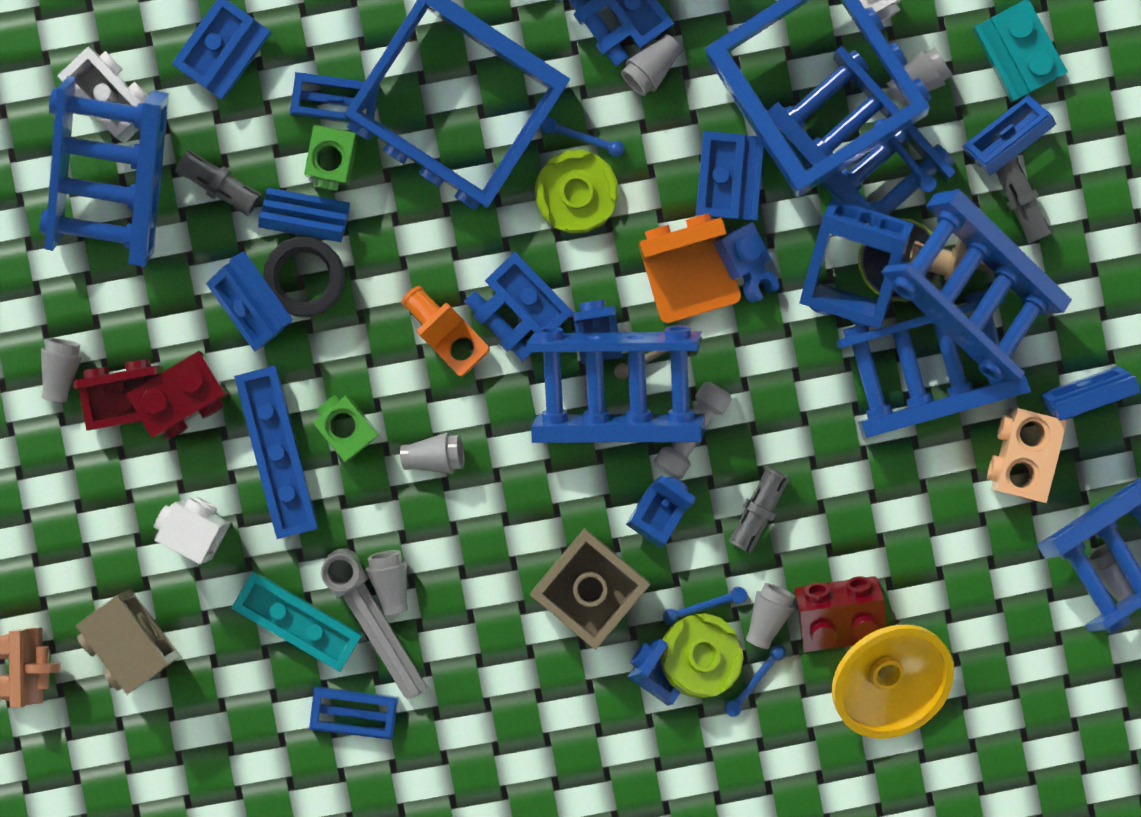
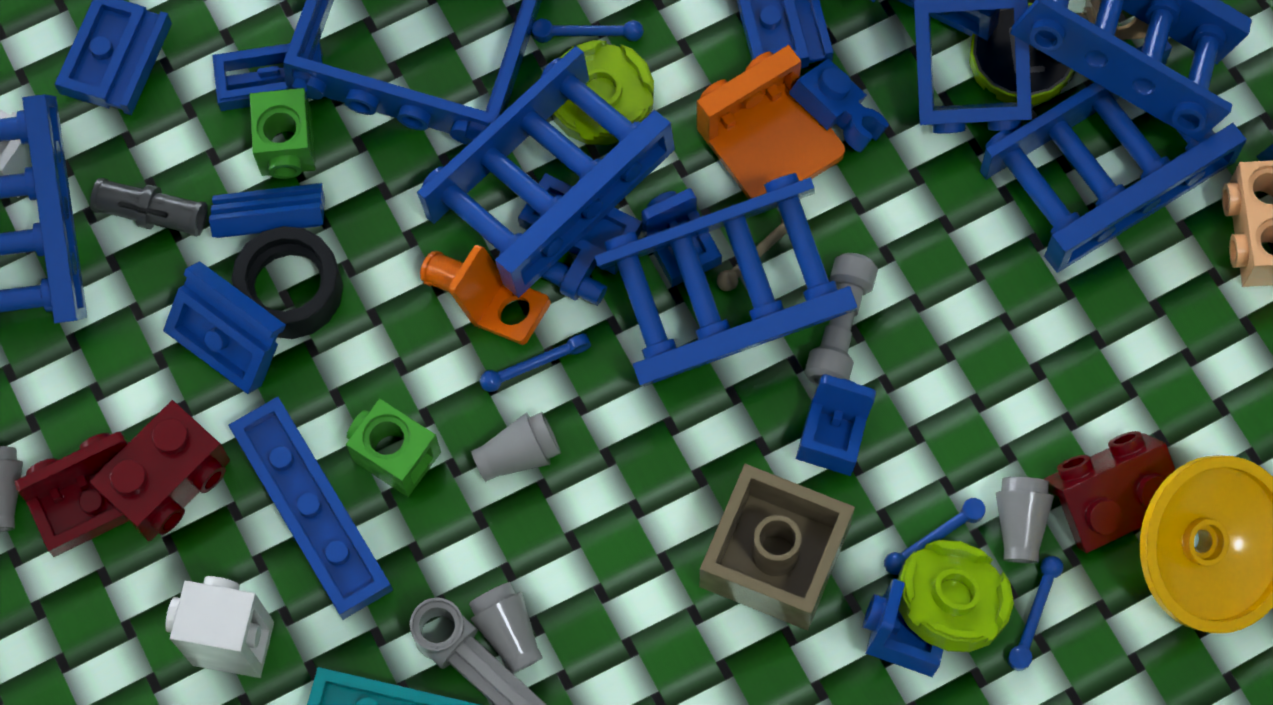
camera: 10 degrees left, 20 degrees down
dark grey pin [728,466,791,553] -> none
none -> blue fence [417,46,675,298]
none -> blue hinge [479,333,591,392]

